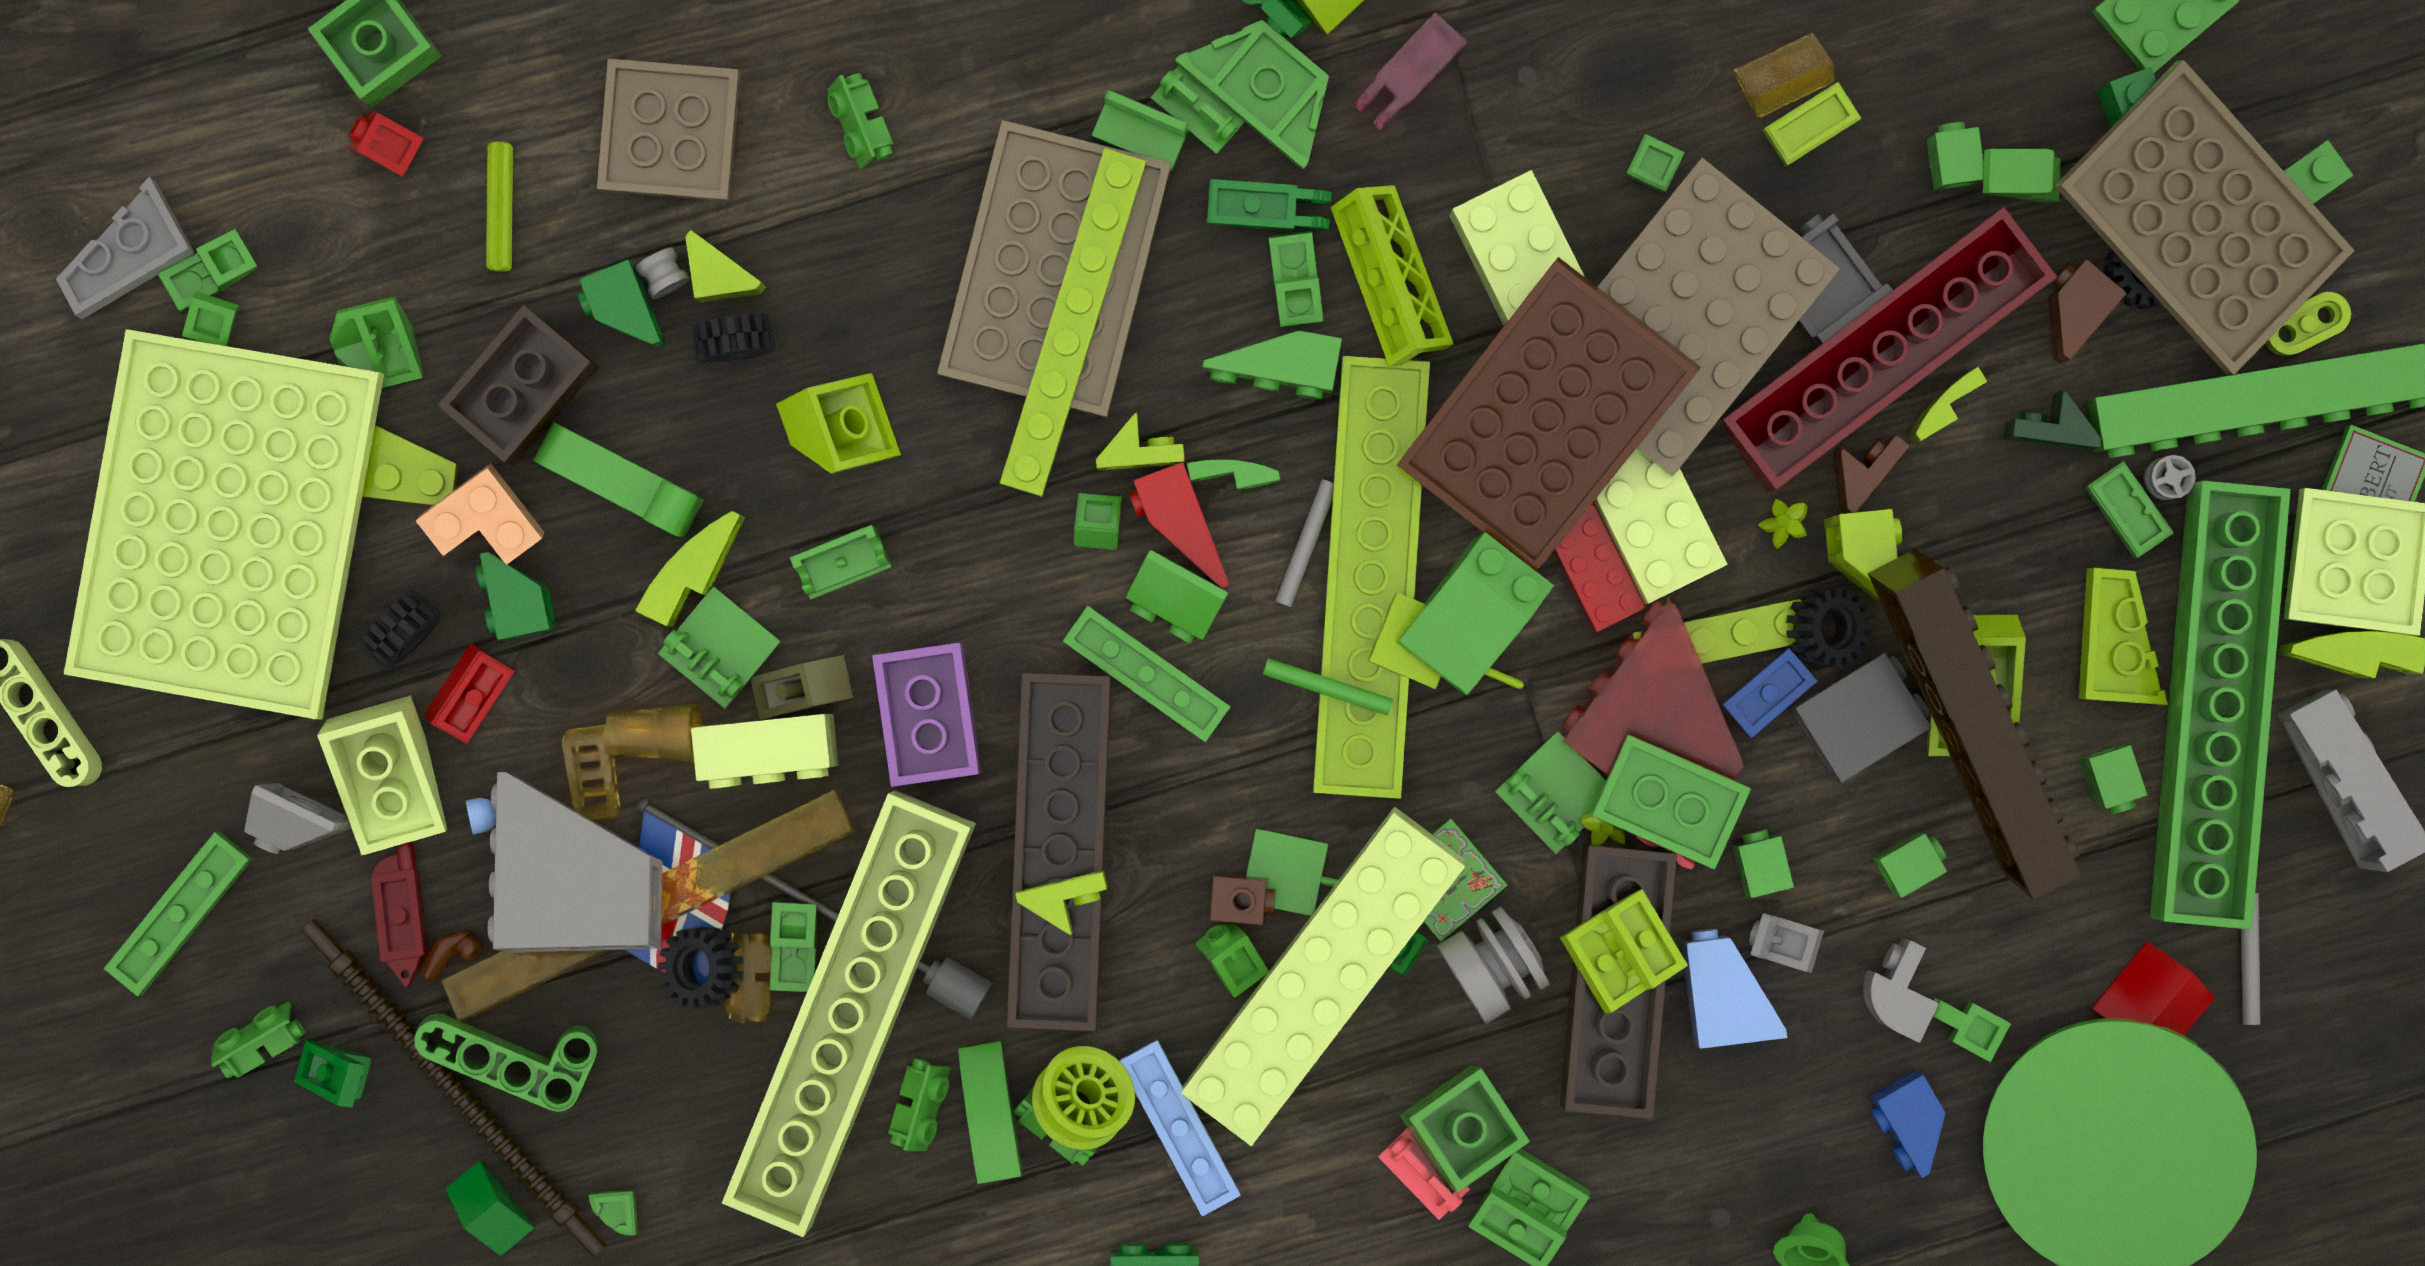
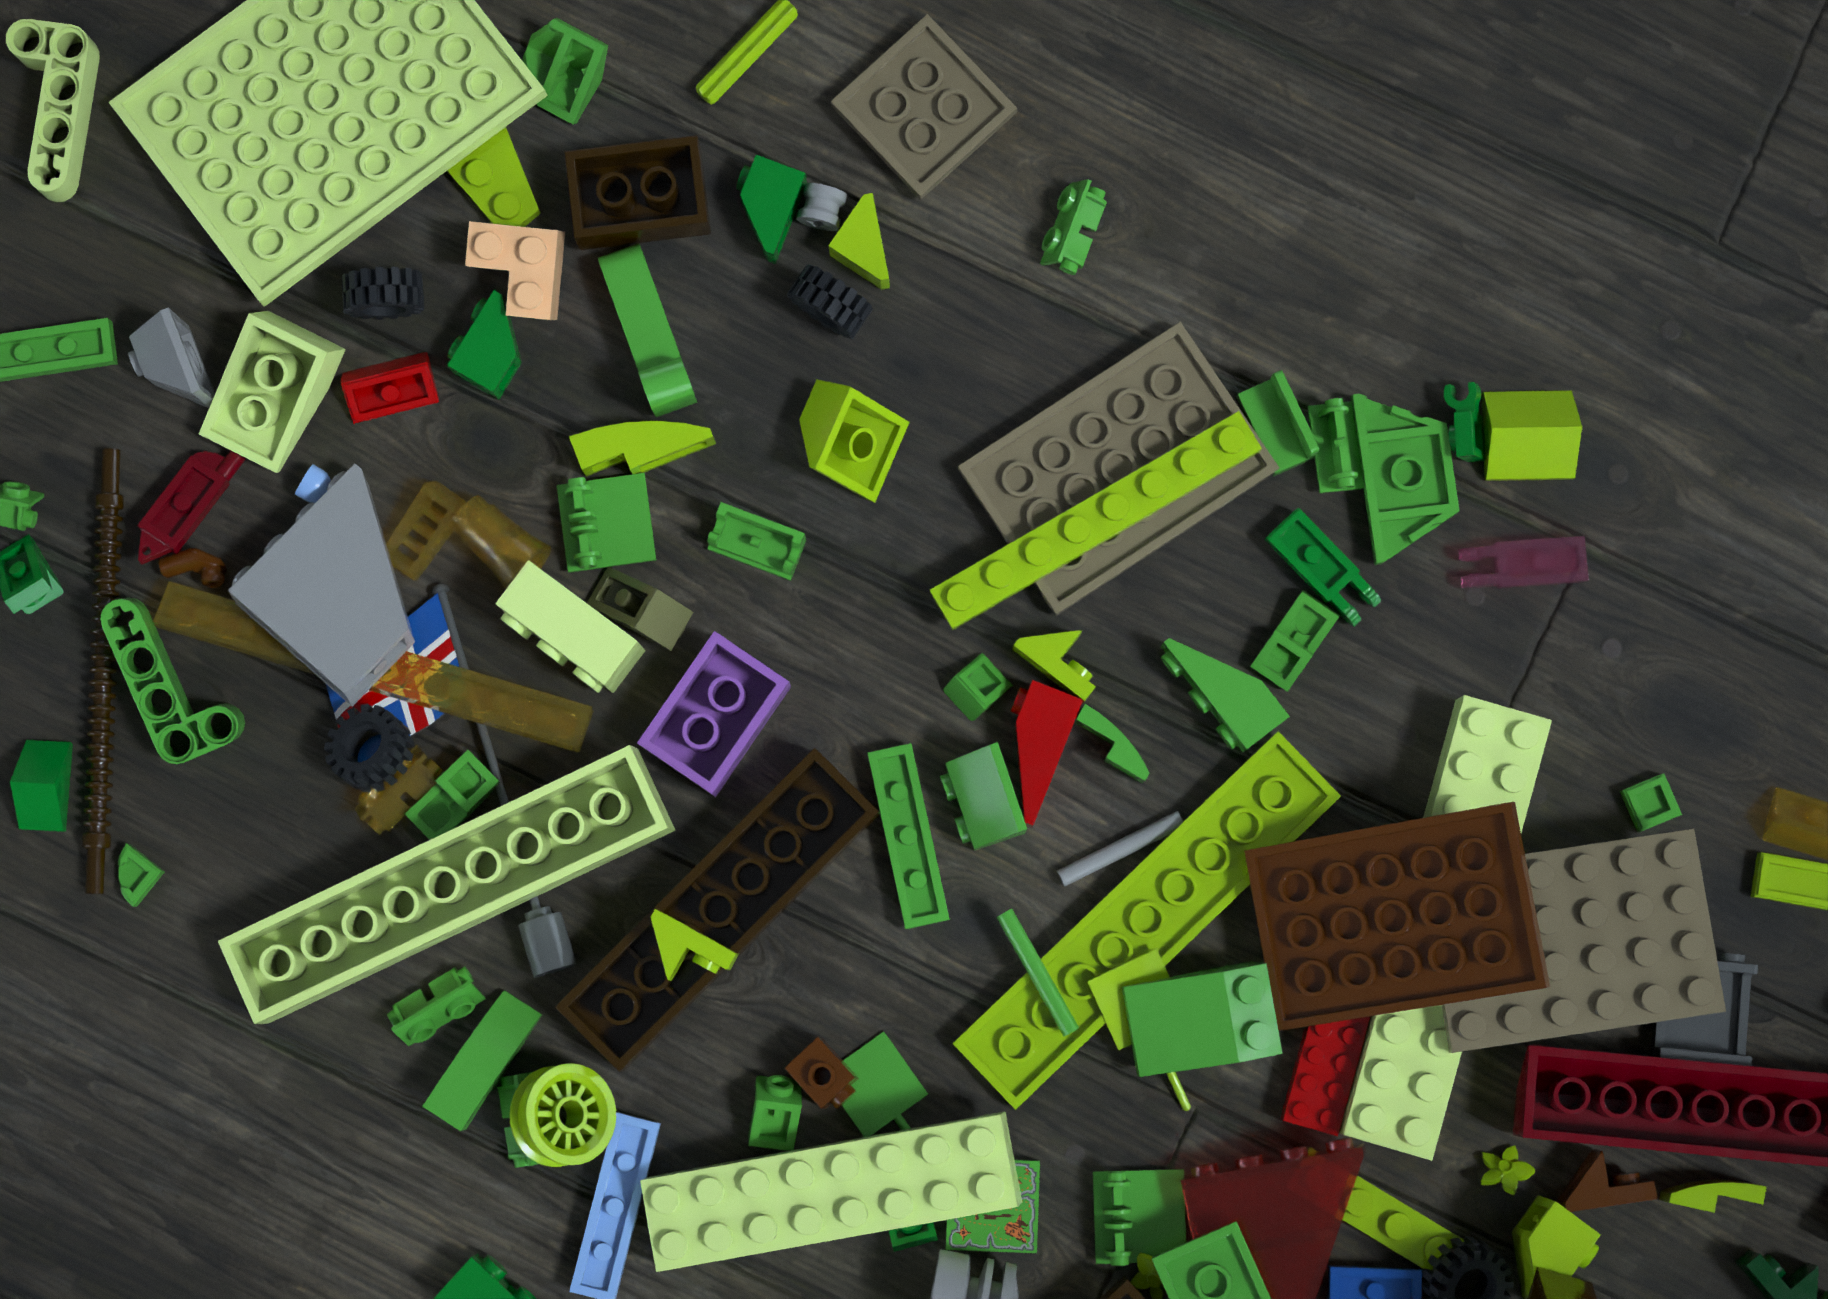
camera: 50 degrees right, 5 degrees down
lime fence [1330,185,1453,367] -> none

